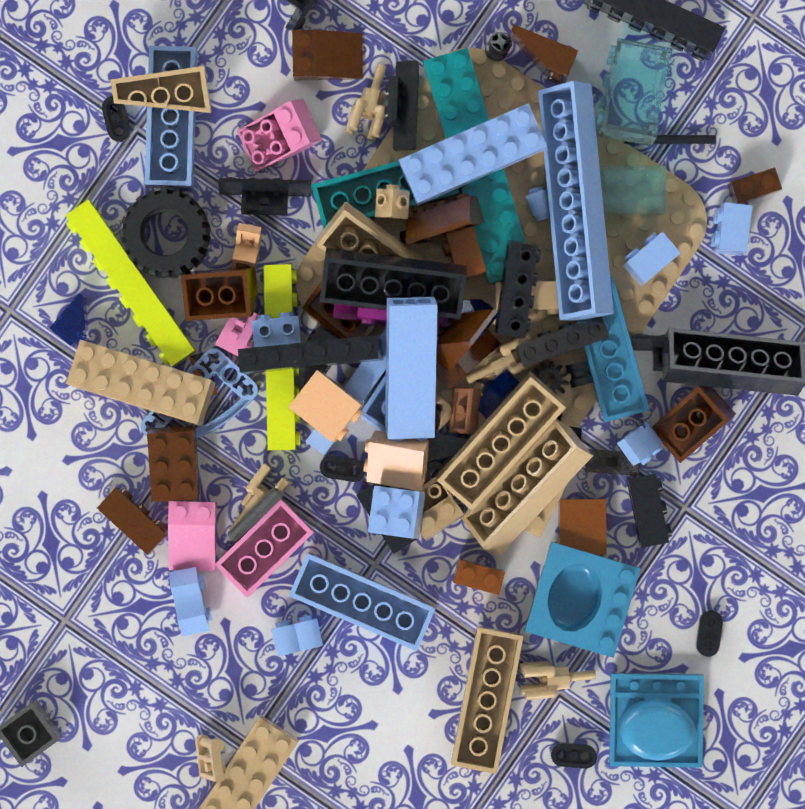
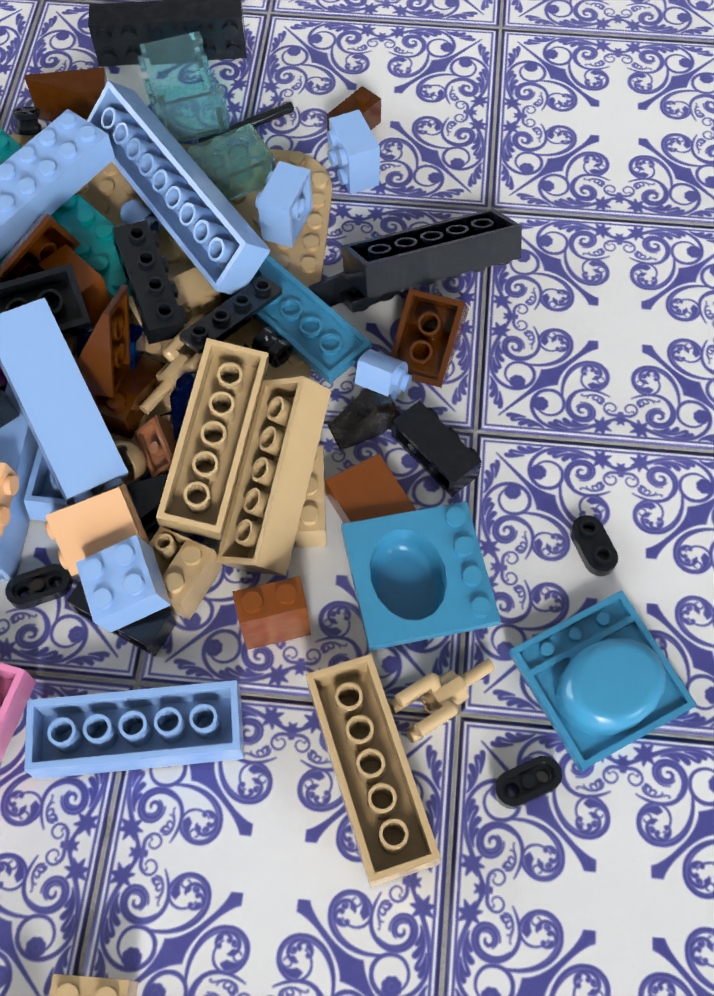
camera: 30 degrees left, 25 degrees down
light blue brick [272,615,323,656] -> none

